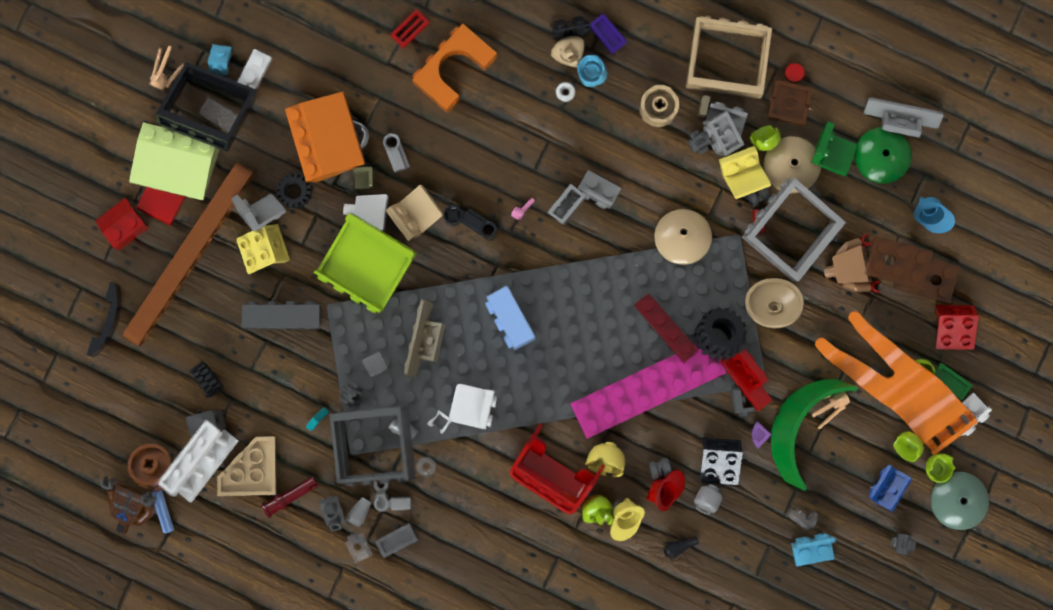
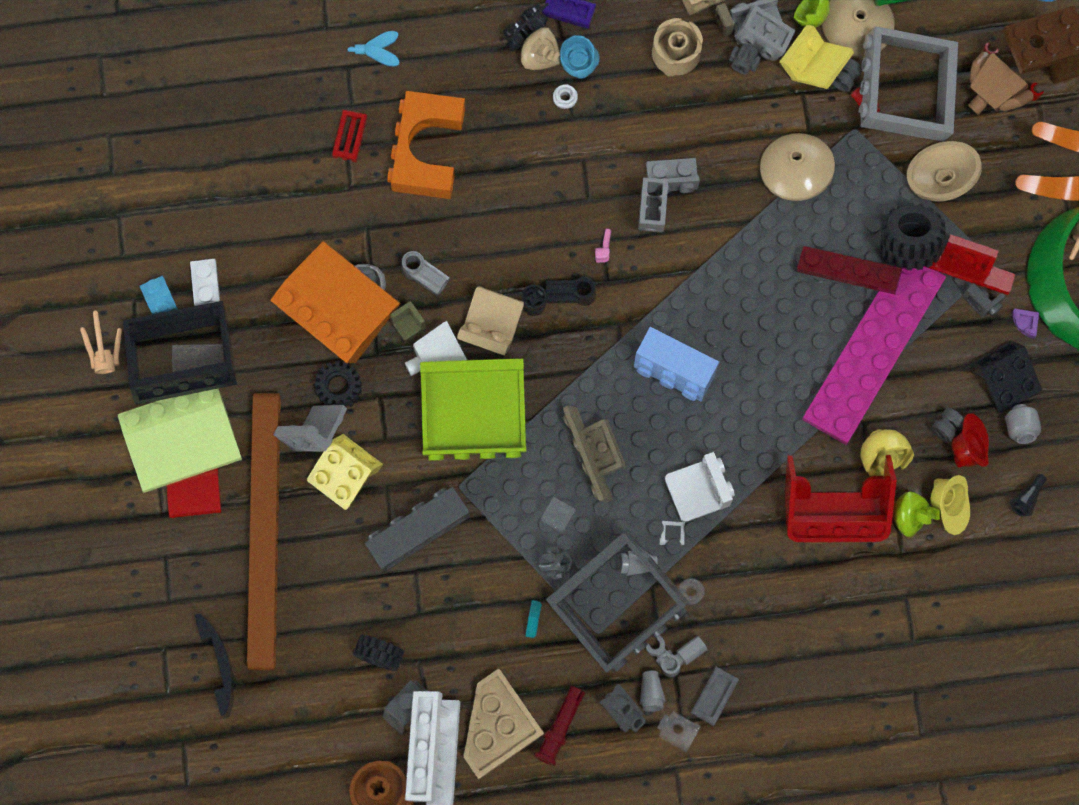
camera: 35 degrees left, 10 degrees down
red slope [96,197,149,251] -> none

